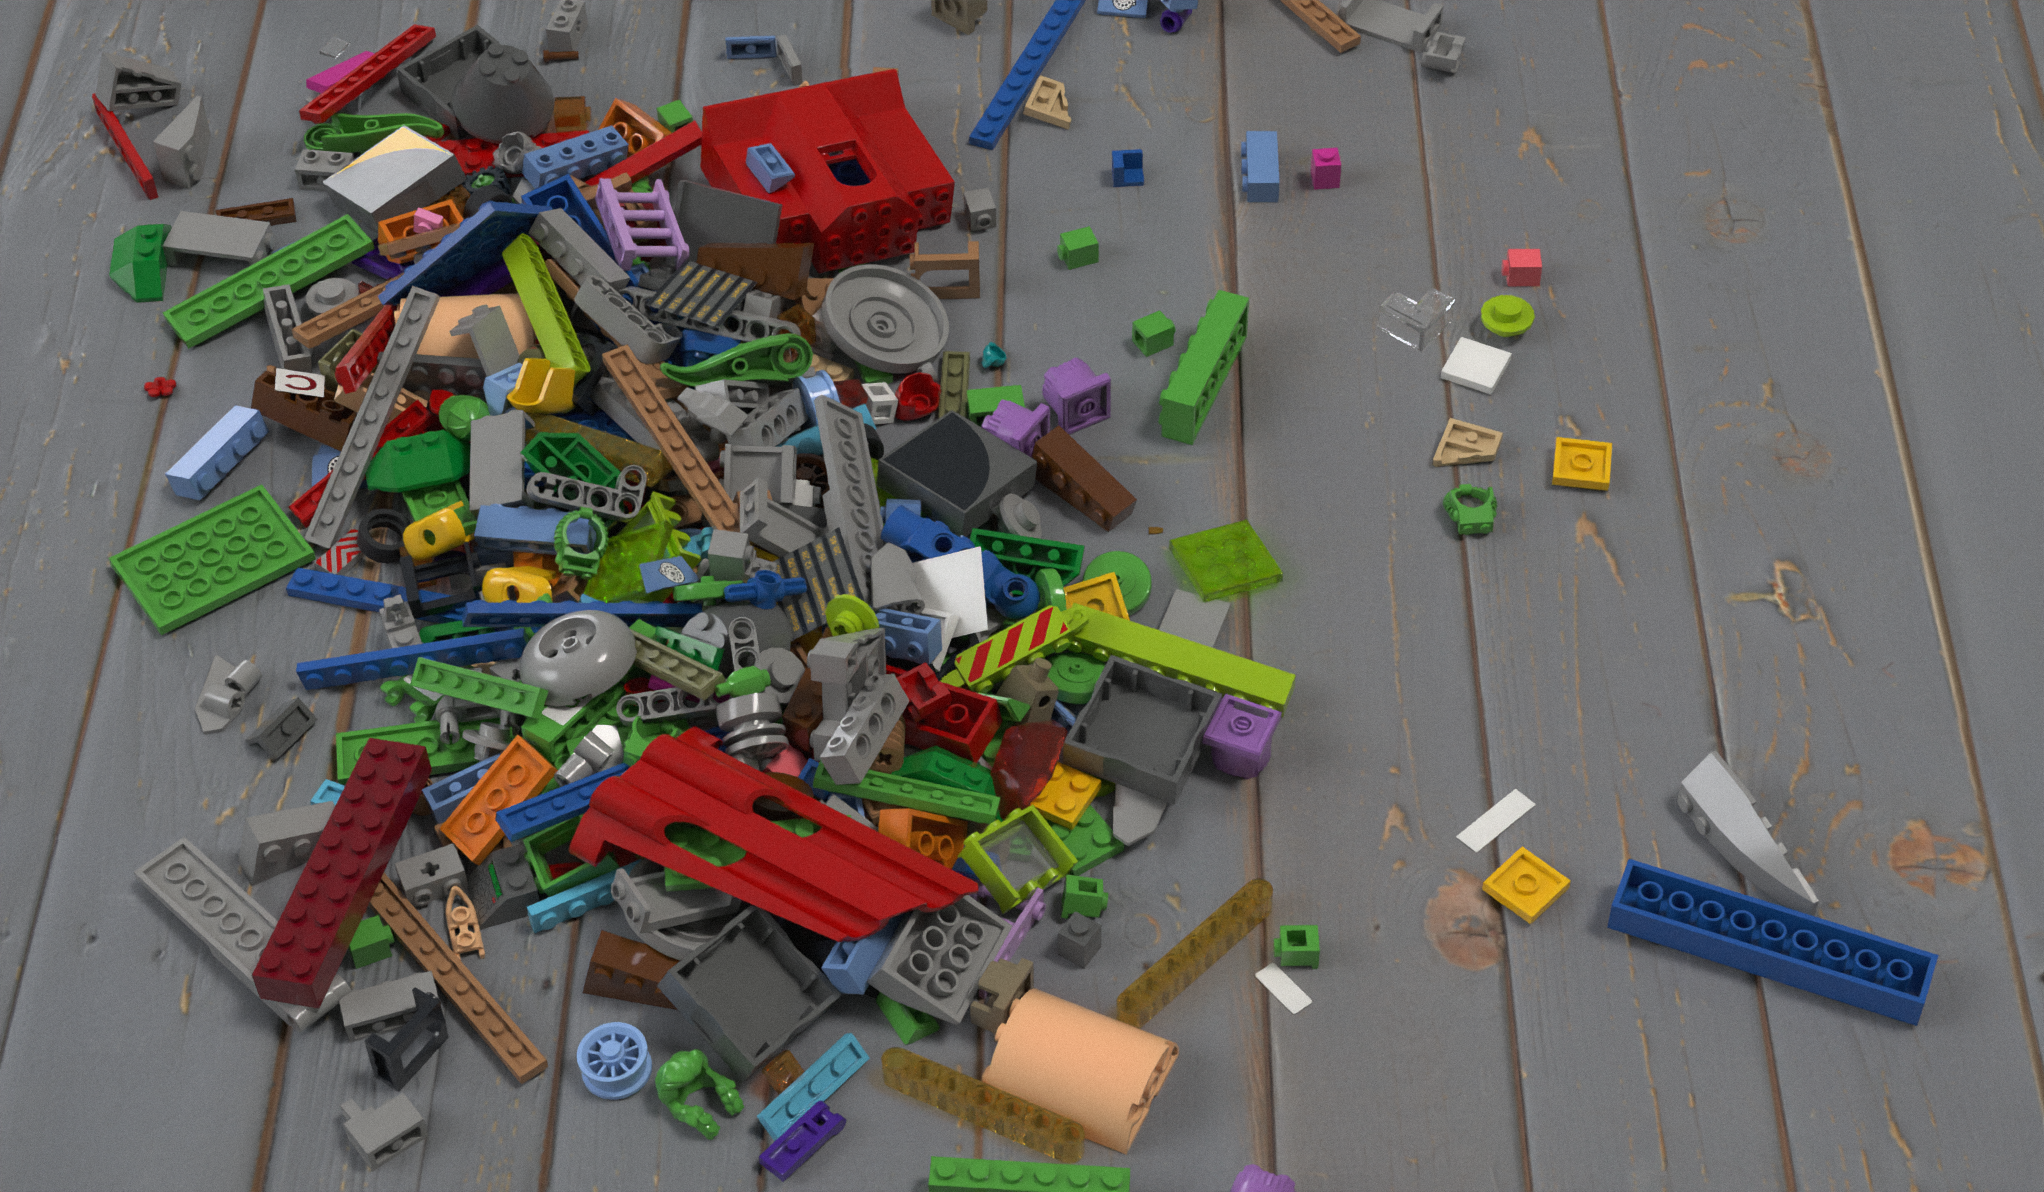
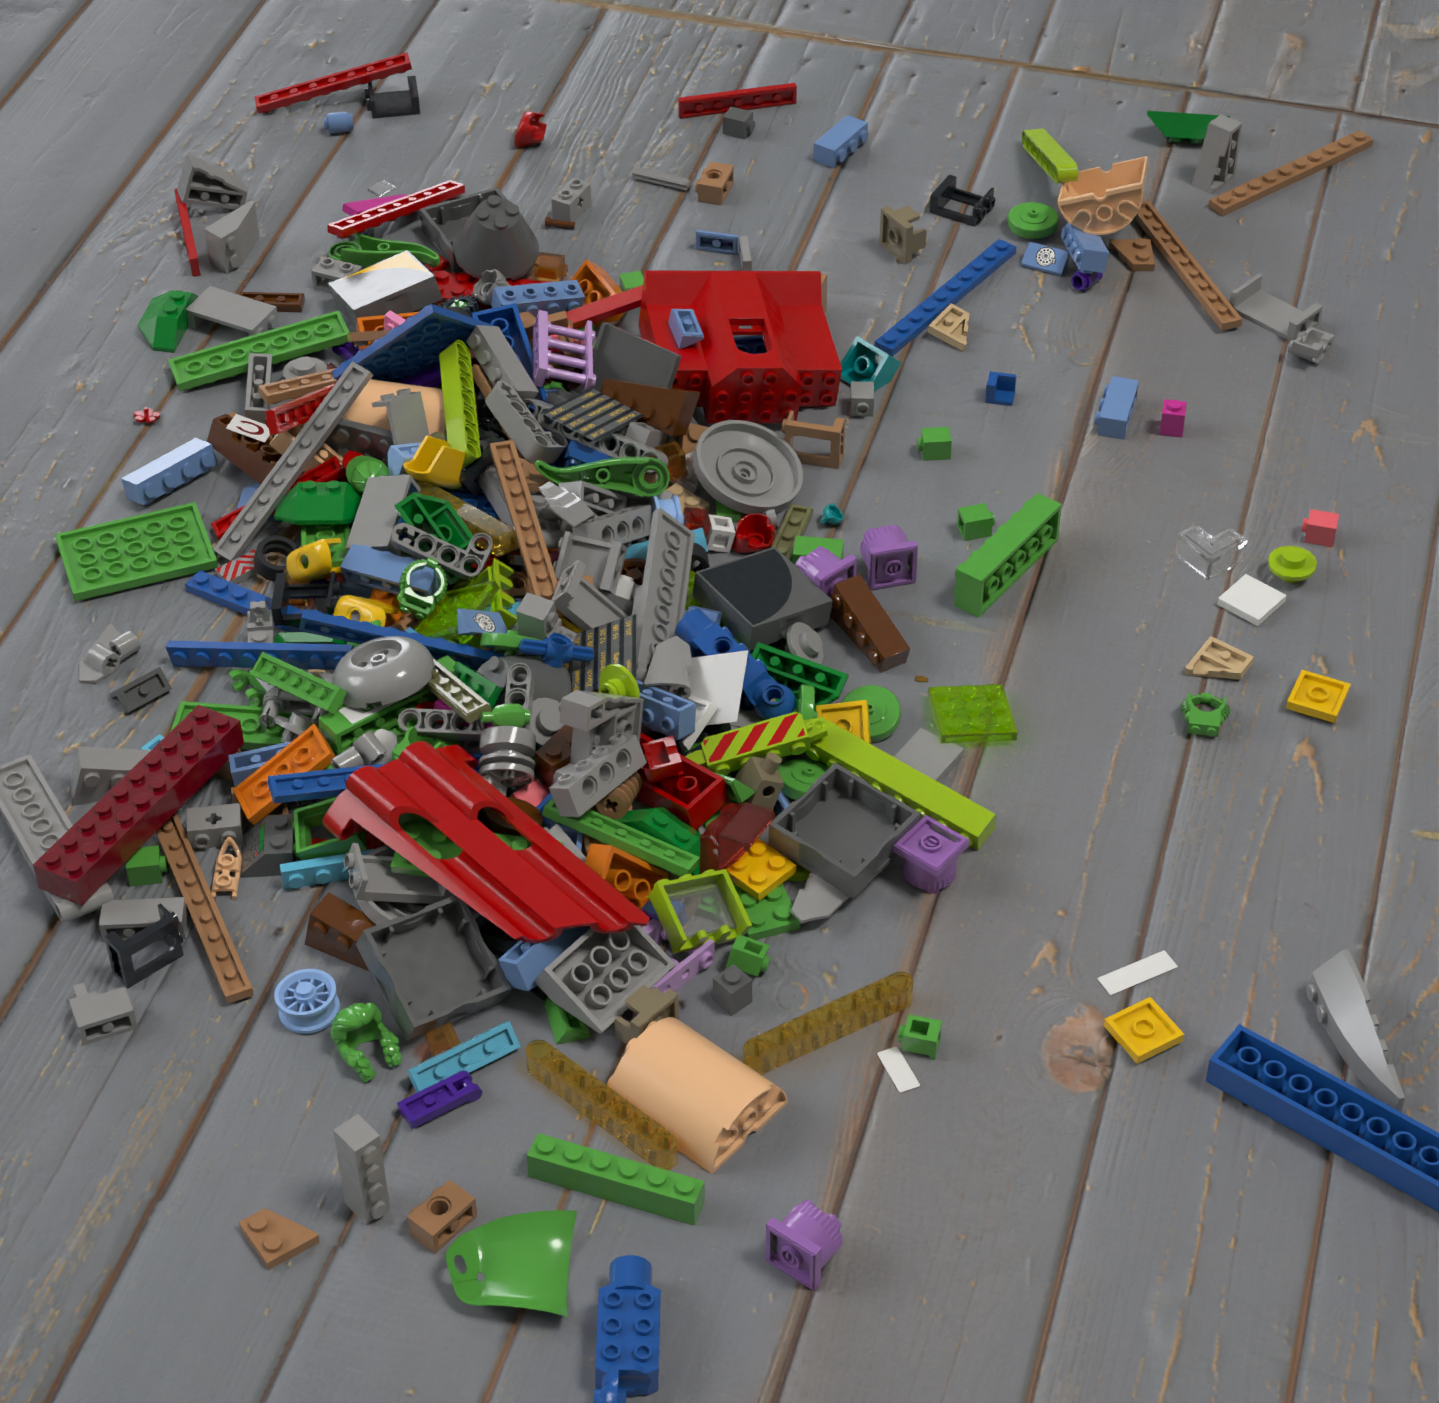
camera: 15 degrees right, 5 degrees down
none -> teal slope [840,336,902,392]

